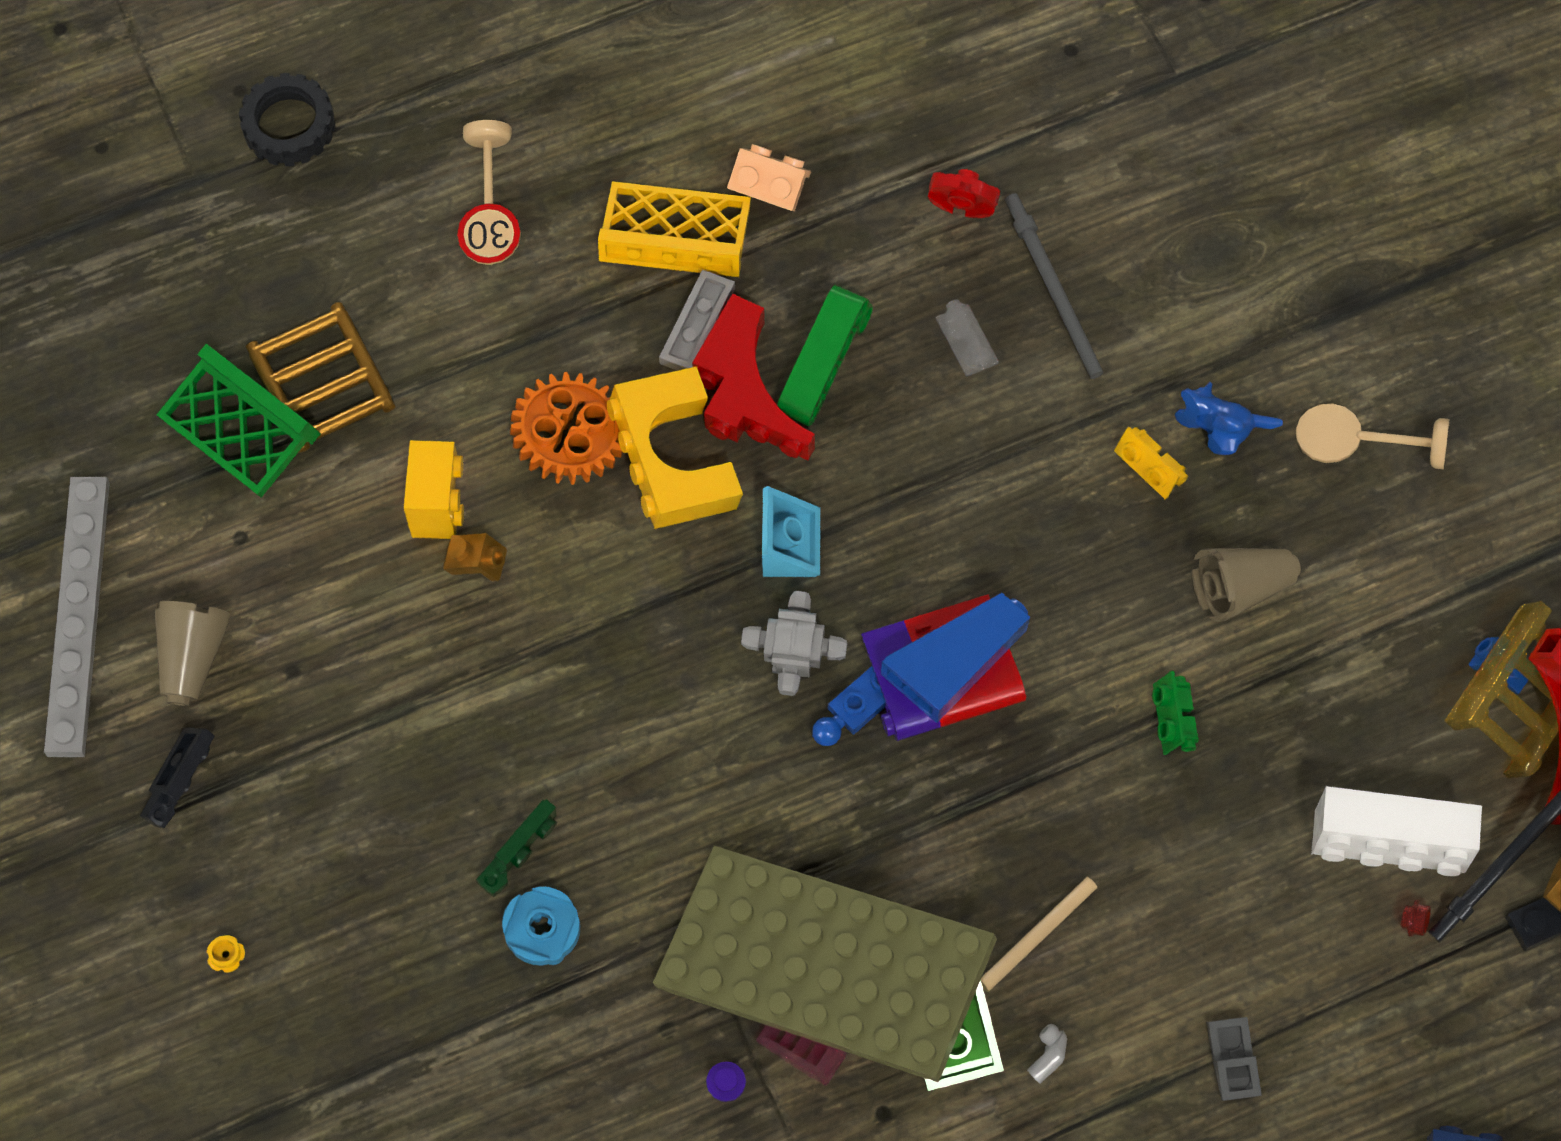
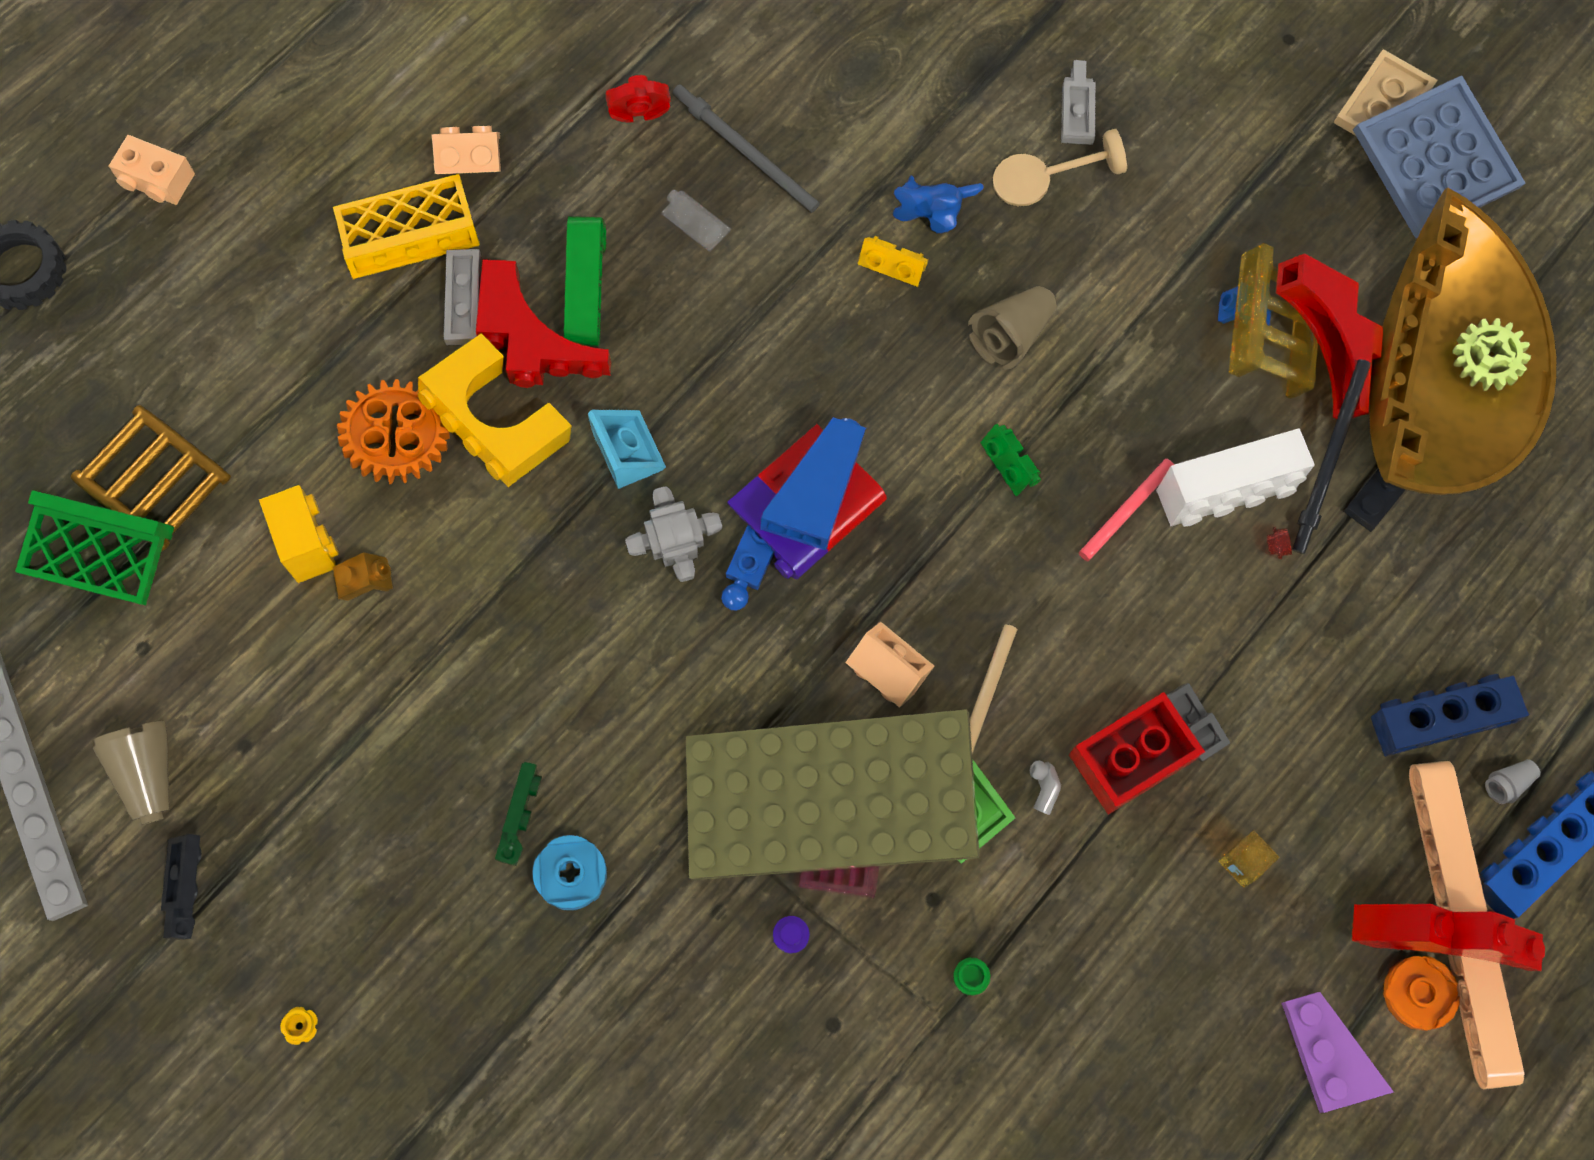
camera: 30 degrees left, 5 degrees up
tan piece [457,120,521,265] -> none
none -> light nougat brick [109,135,195,205]
none -> light nougat brick [846,622,935,708]
none -> light grey hinge [1061,60,1096,145]
none -> red brick [1069,692,1205,815]
none -> coral bar [1079,459,1174,561]

